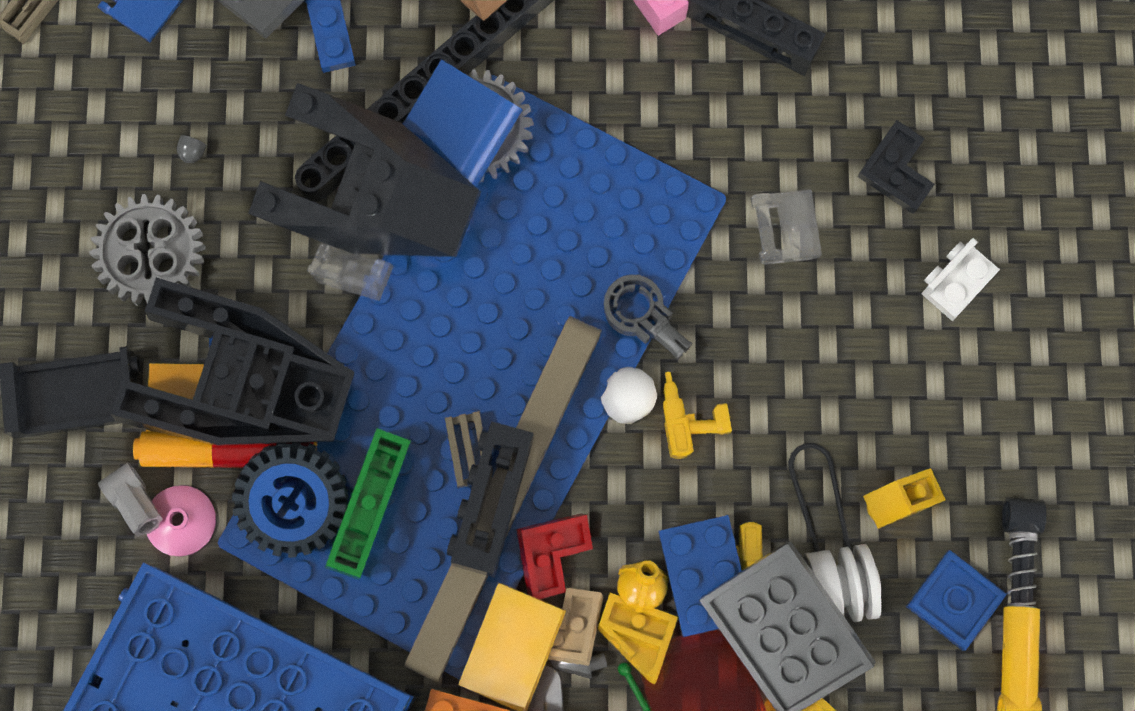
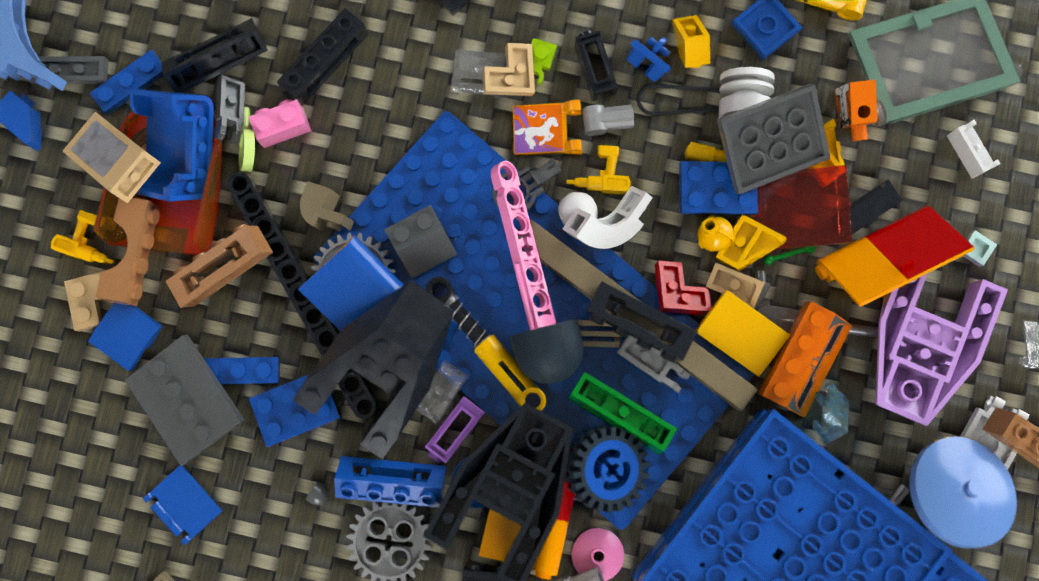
camera: 70 degrees left, 5 degrees up
none -> blue plate [249,375,342,447]
none -> dark tan brick [300,181,354,233]
none -> blue brick [334,456,446,507]
none -> dark grey slope [384,205,457,279]
none -> medium lavender window [425,396,486,464]
none -> piece [426,277,546,411]
none -> tan plate [482,43,535,96]
none -> piece [490,161,584,384]
none -> flag [513,100,583,156]
none -> lime plate [531,38,557,86]
none -> white arch [563,186,652,249]
none -> black window [574,30,618,102]
none -> light grey piece [582,105,634,136]
none -> light grey hinge [617,335,691,393]
none -> blue hips [626,37,673,82]

